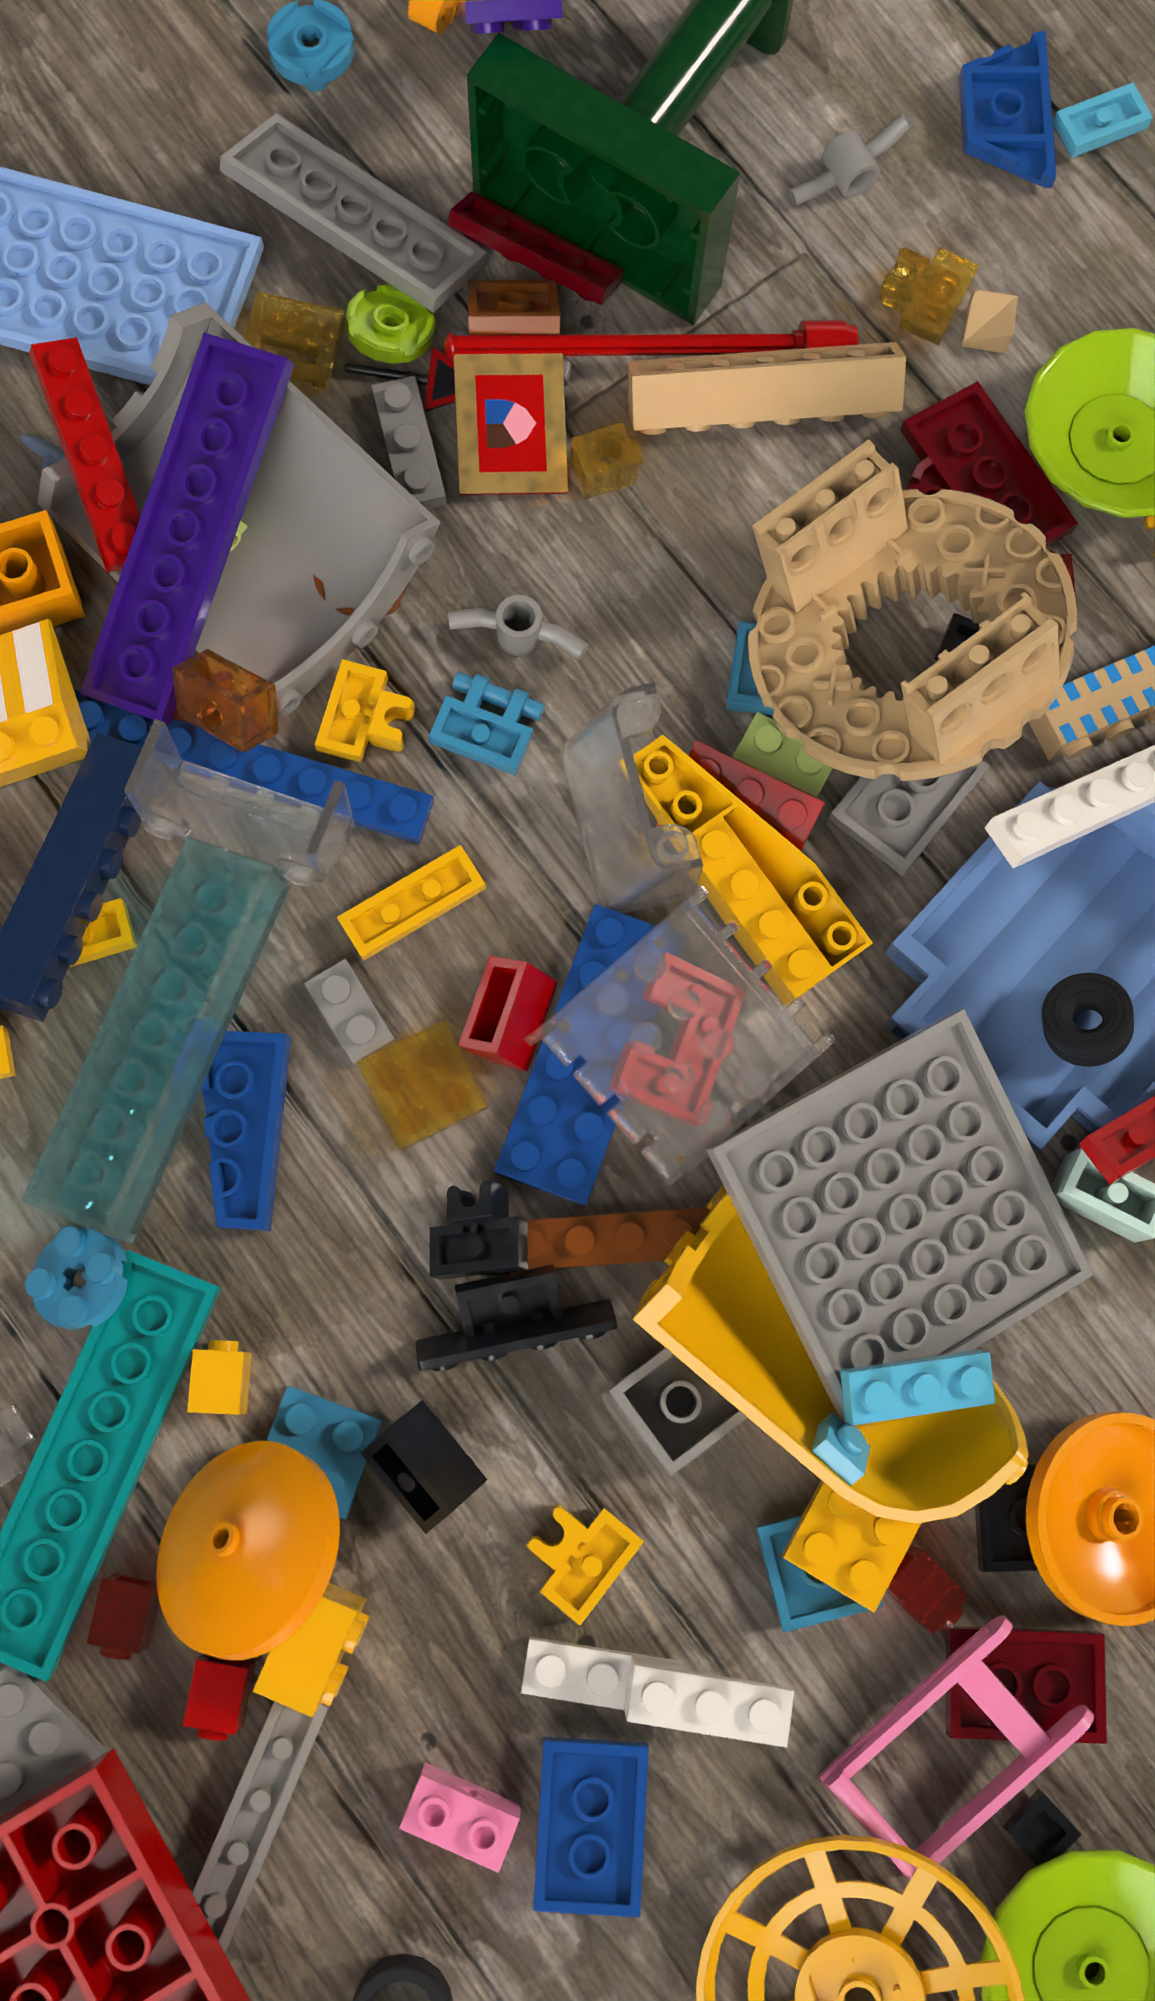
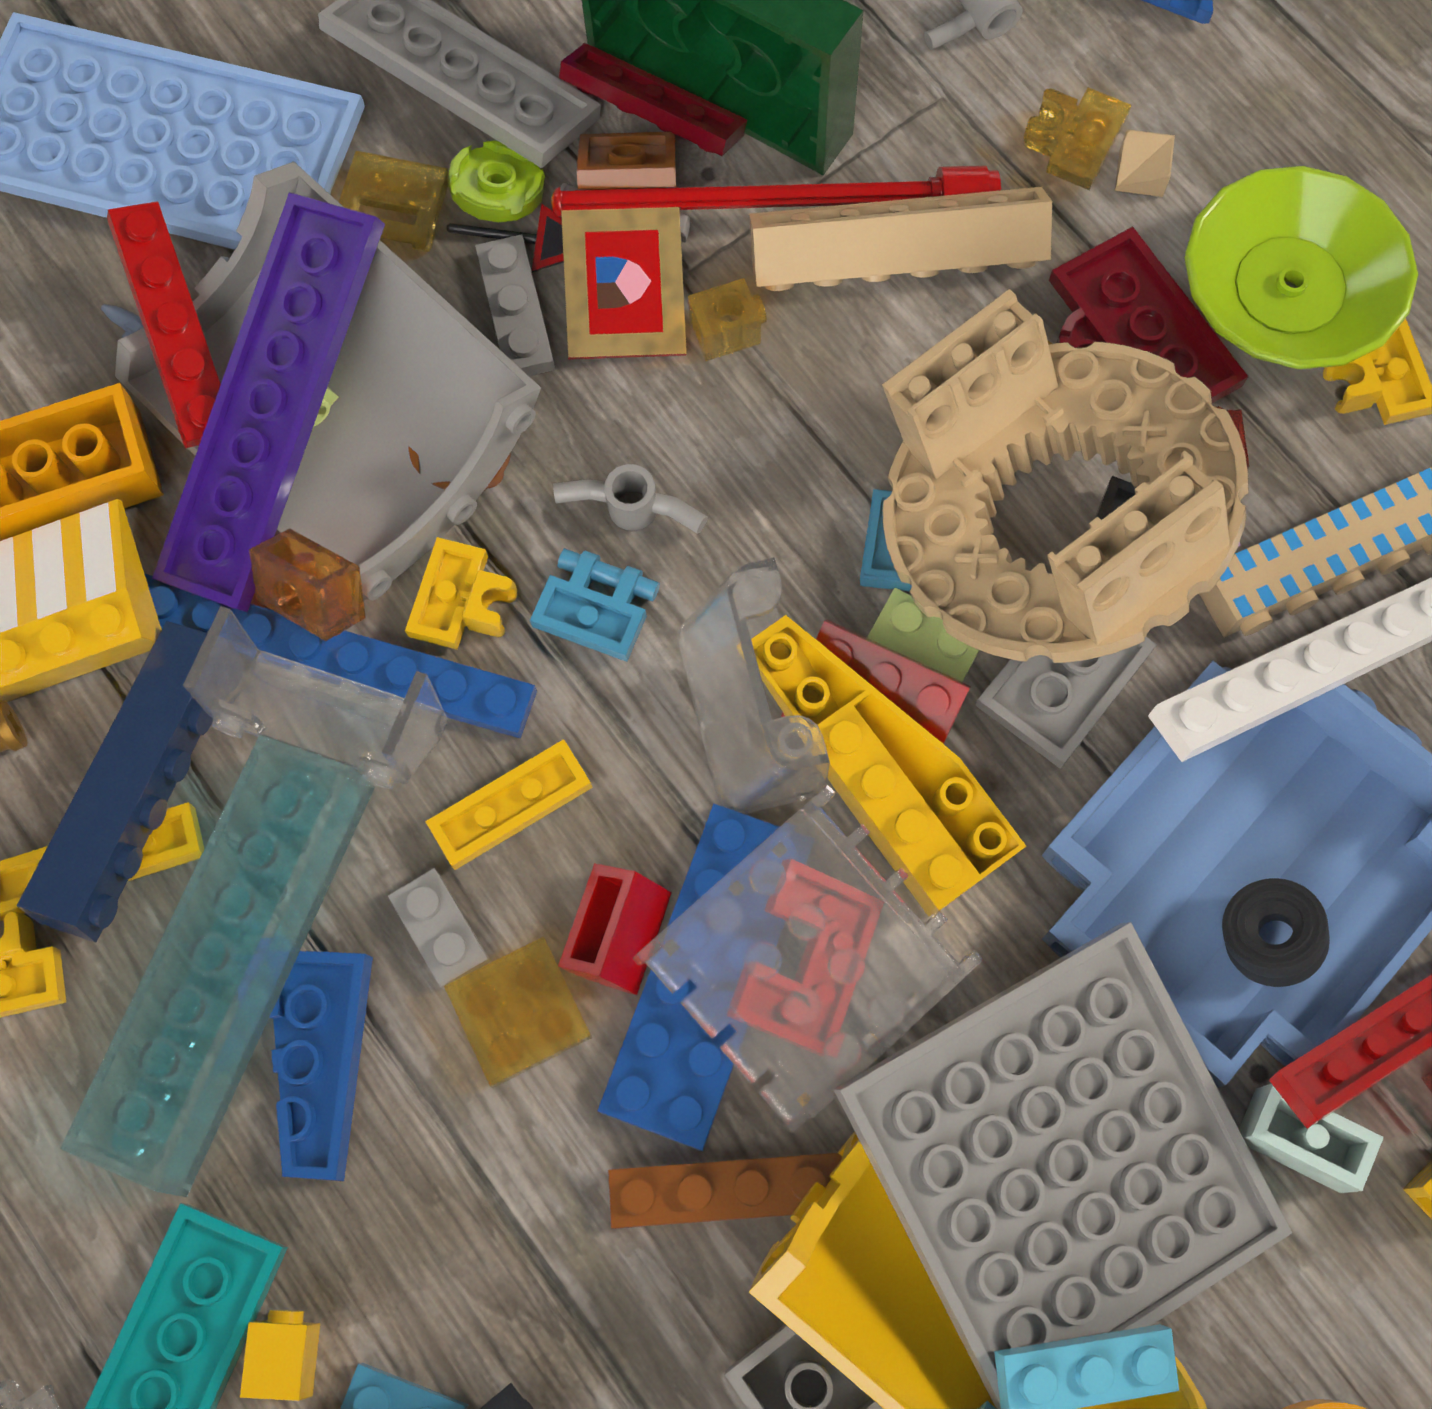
camera: 10 degrees right, 5 degrees down
dark azure plate [25,1226,128,1330] -> none
black bracket [416,1264,618,1371] -> none
black plate [430,1181,528,1280] -> none

